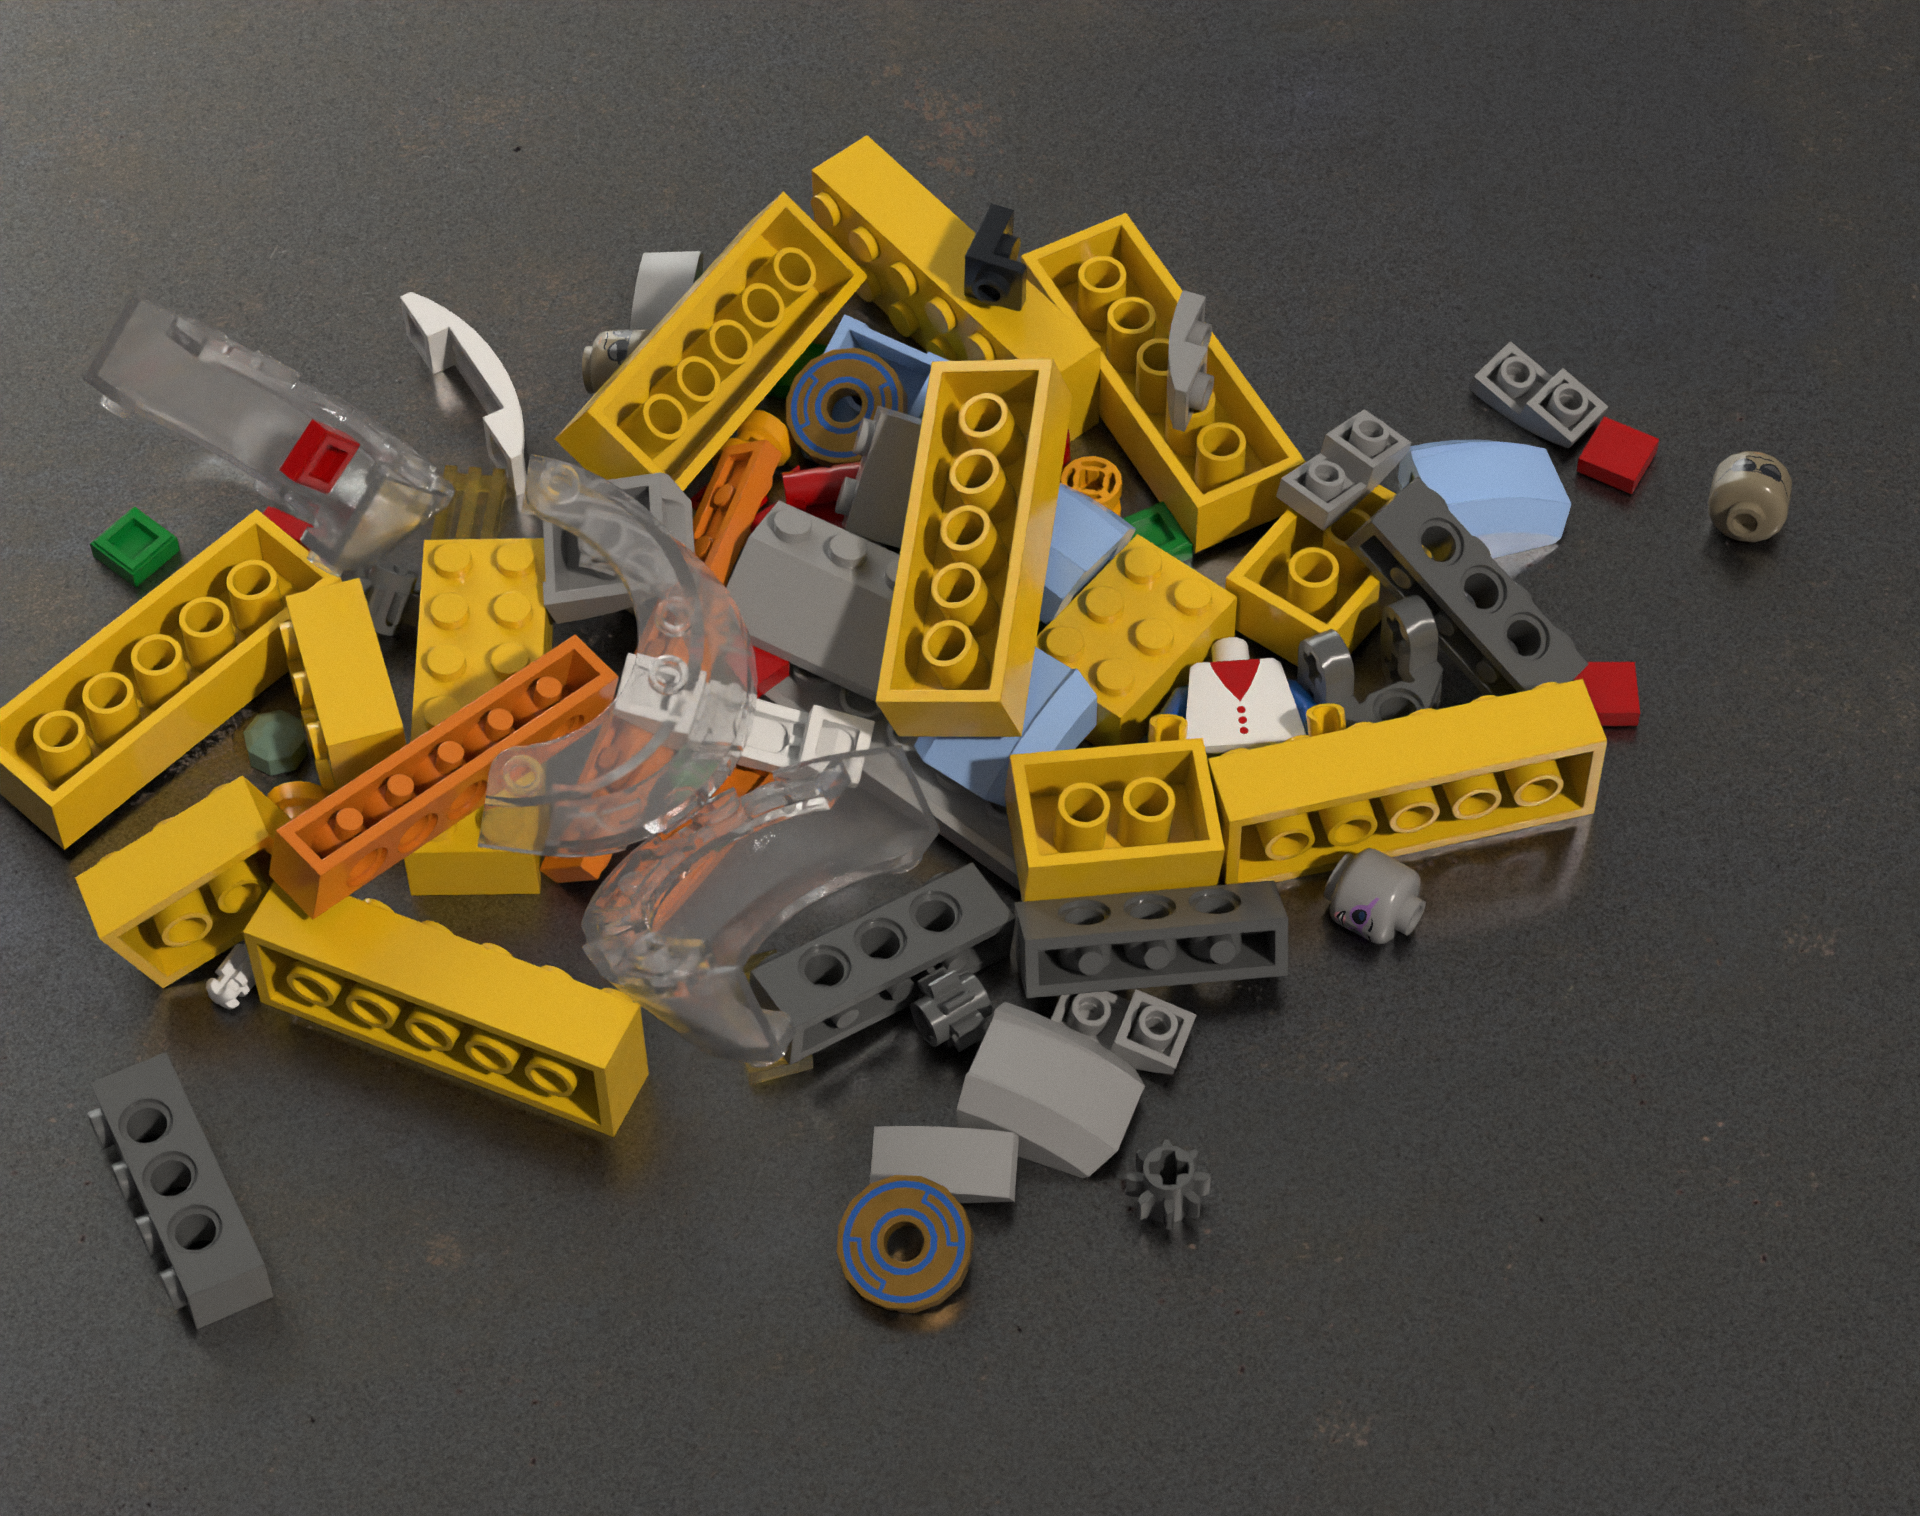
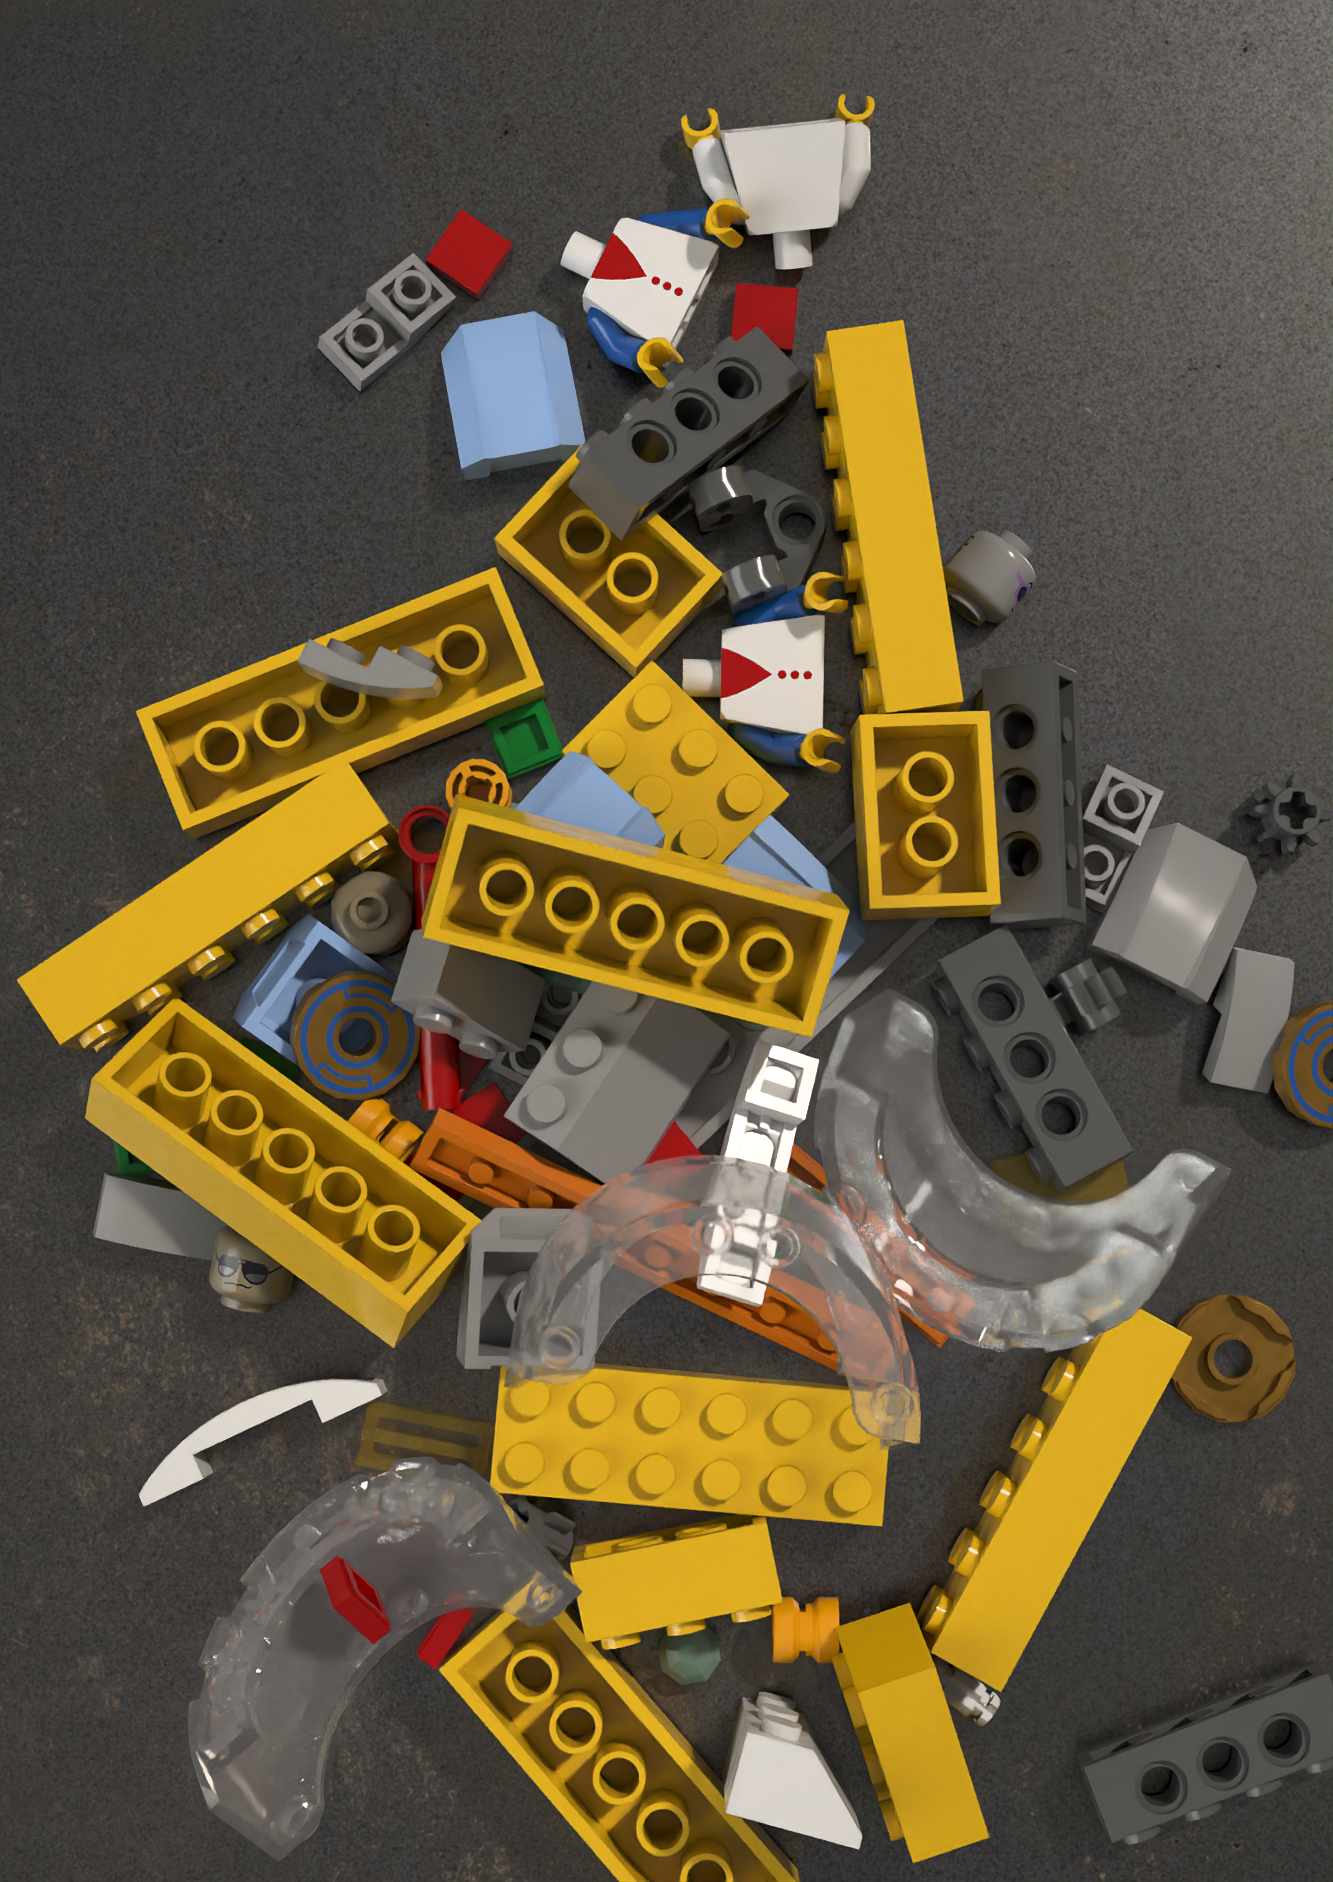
camera: 85 degrees left, 30 degrees up
green tile [90,506,180,588] -> none
orange brick [269,634,619,920] -> none
black bracket [964,203,1027,311] -> none
light grey slope [1276,409,1412,531] -> none
dark tan head [1708,451,1792,542] -> none
none -> torso [560,198,750,388]
none -> white torso [681,94,875,269]
none -> white slope [722,1692,862,1849]
none -> pearl gold tile [1170,1294,1296,1423]

